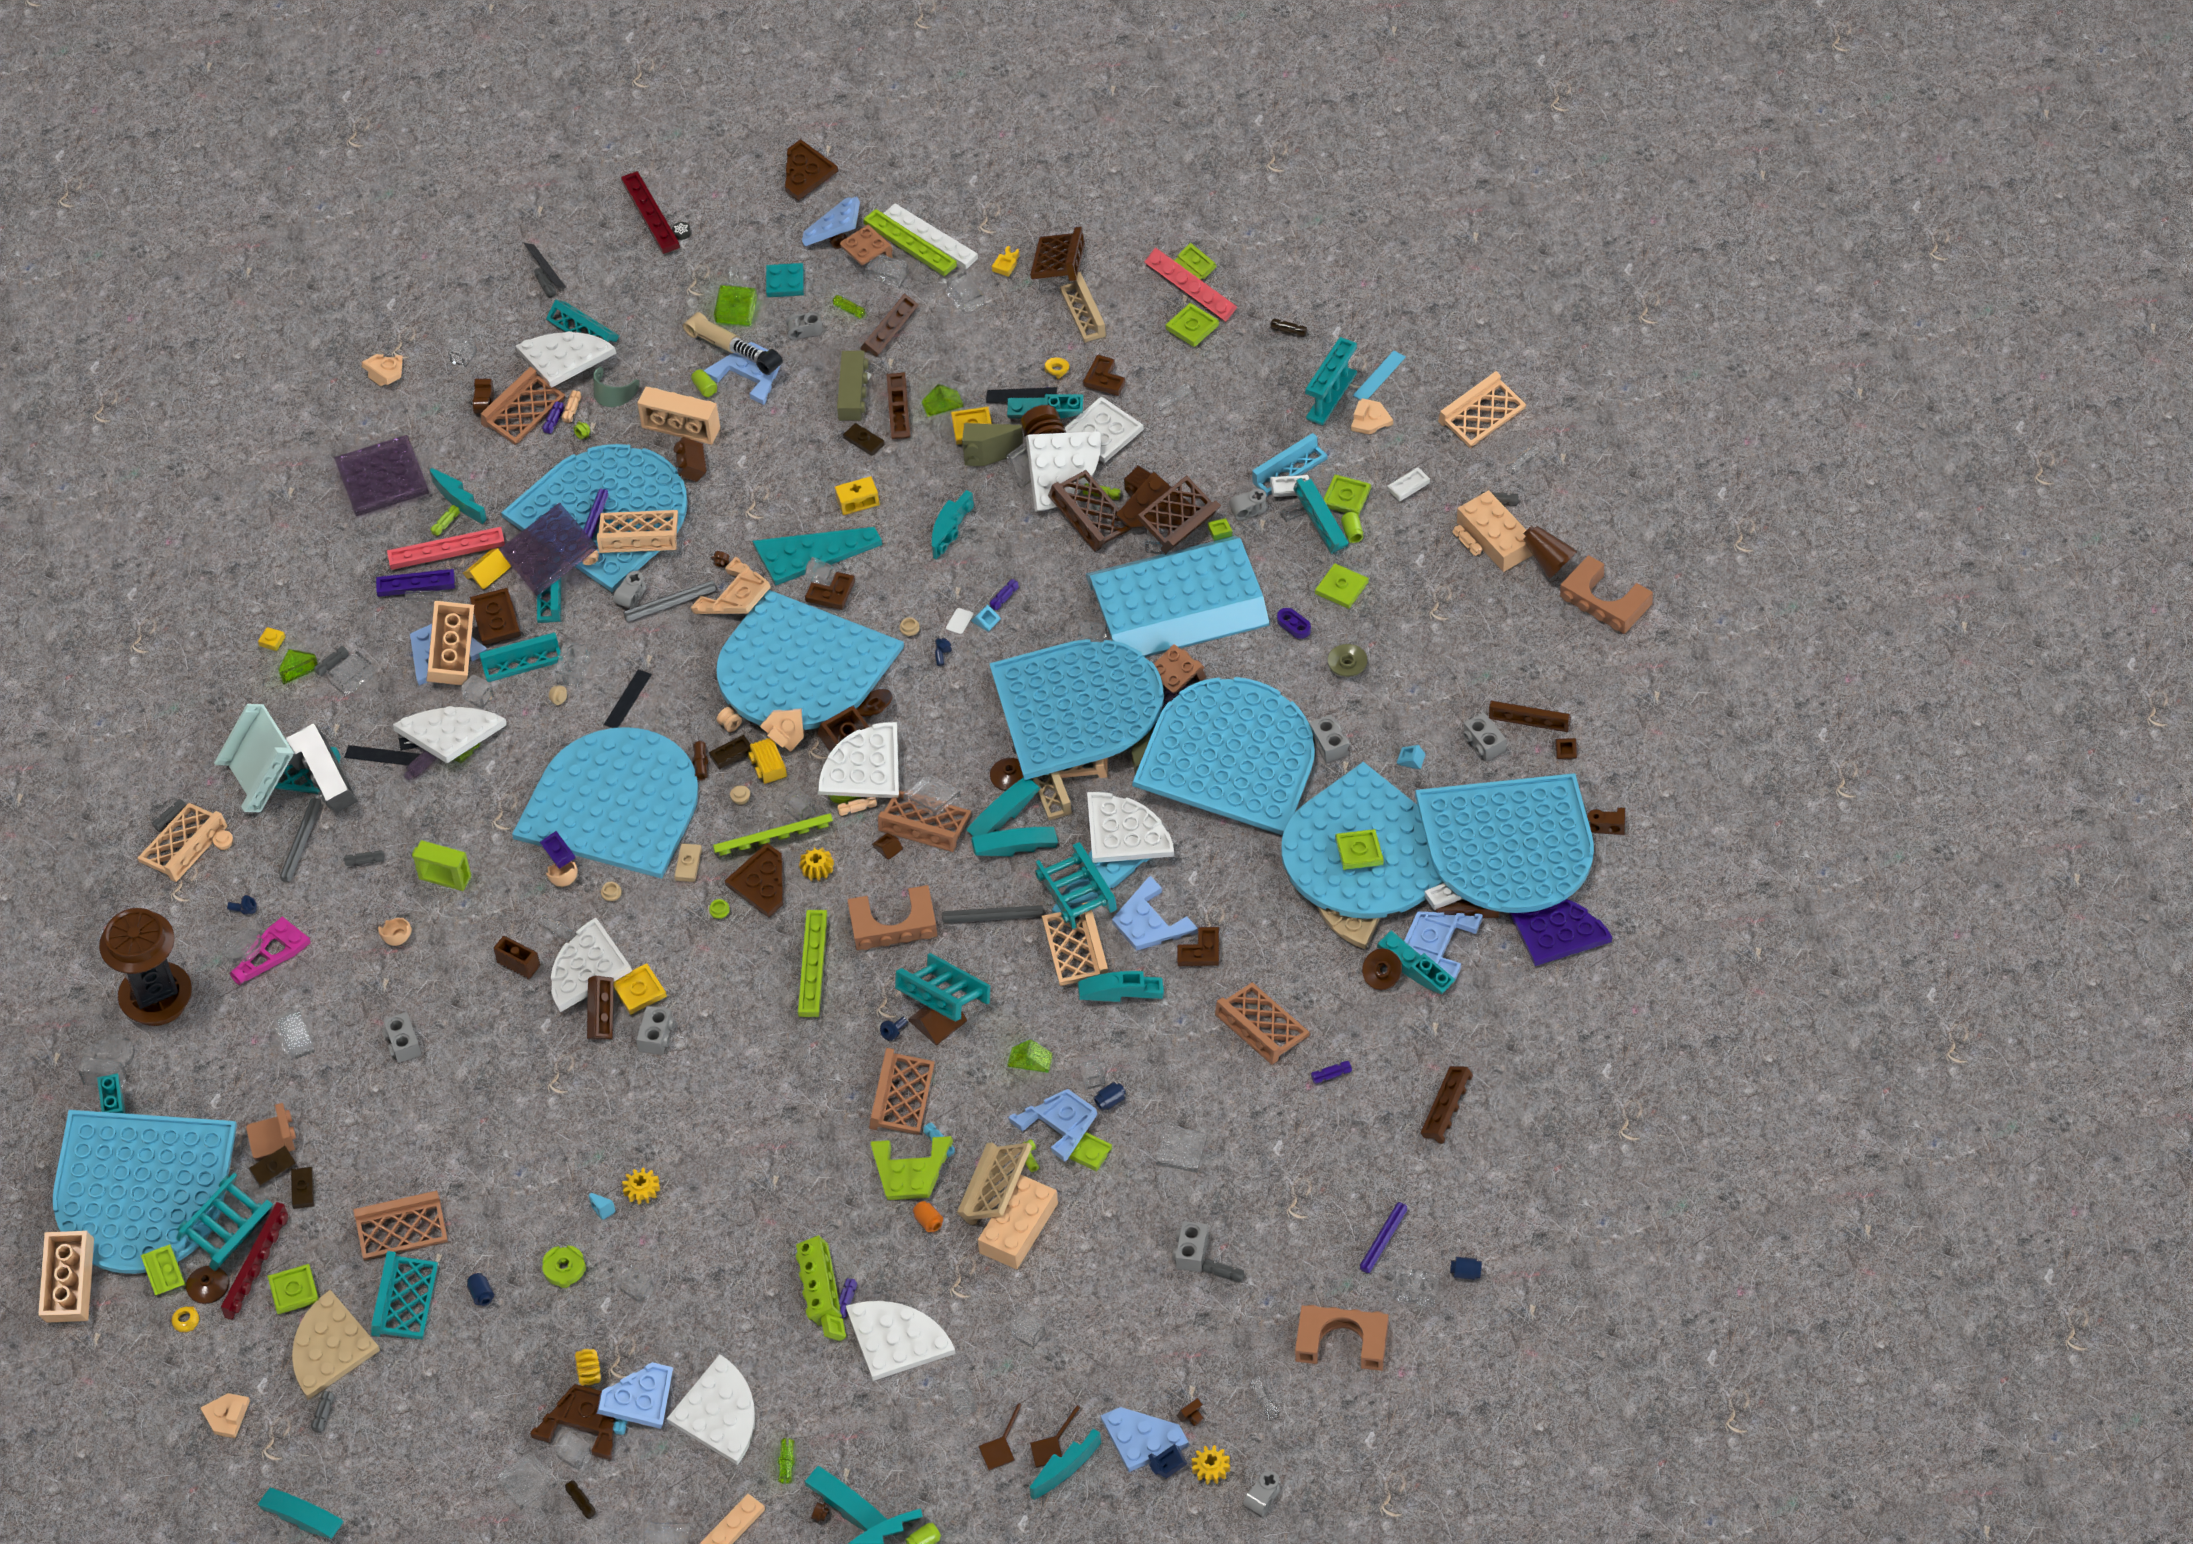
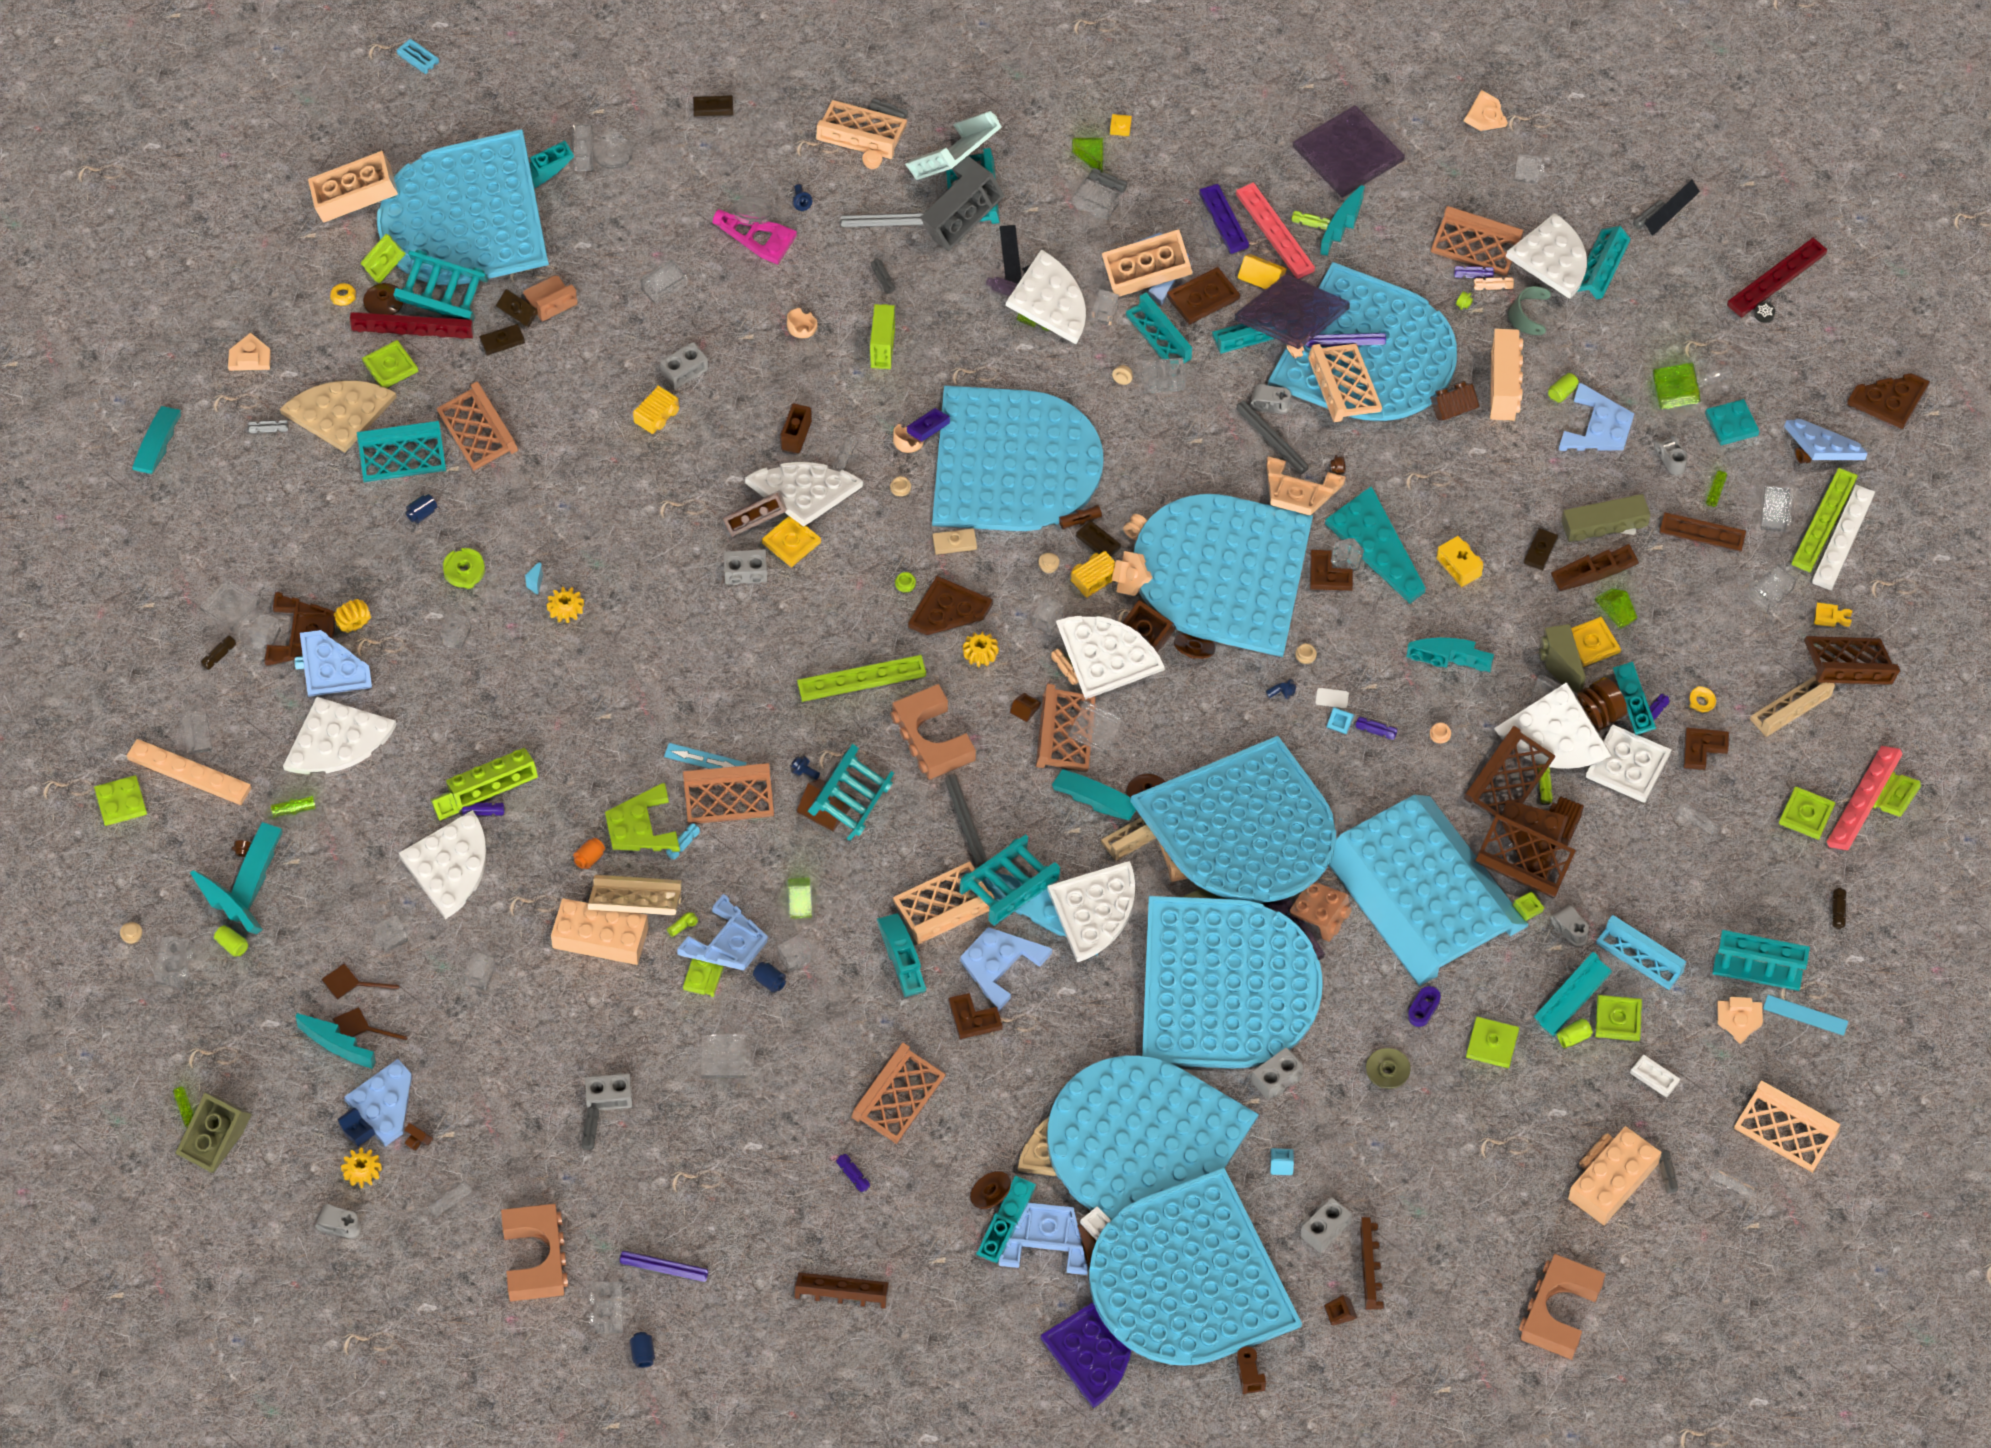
camera: 70 degrees right, 5 degrees up
reddish brown brick [99,908,192,1026] -> none
reddish brown leg [473,379,494,414] -> none
black sticker [603,669,652,728] -> none
piece [683,312,783,375] -> none
lime plate [712,813,833,856] -> none
nougat bracket [840,225,893,265] -> none
teal slope [971,827,1058,857] -> none
black sticker [986,387,1057,403] -> none
white plate [1270,475,1309,497] -> none
lime plate [1335,829,1384,870] -> none
reddish brown cone [1523,525,1577,579] -> none
none -> yellow brick [633,386,679,434]
none -> medium azure sticker [664,743,747,769]
none -> dark brown plate [693,95,733,117]
none -> light nougat plate [1430,723,1451,744]

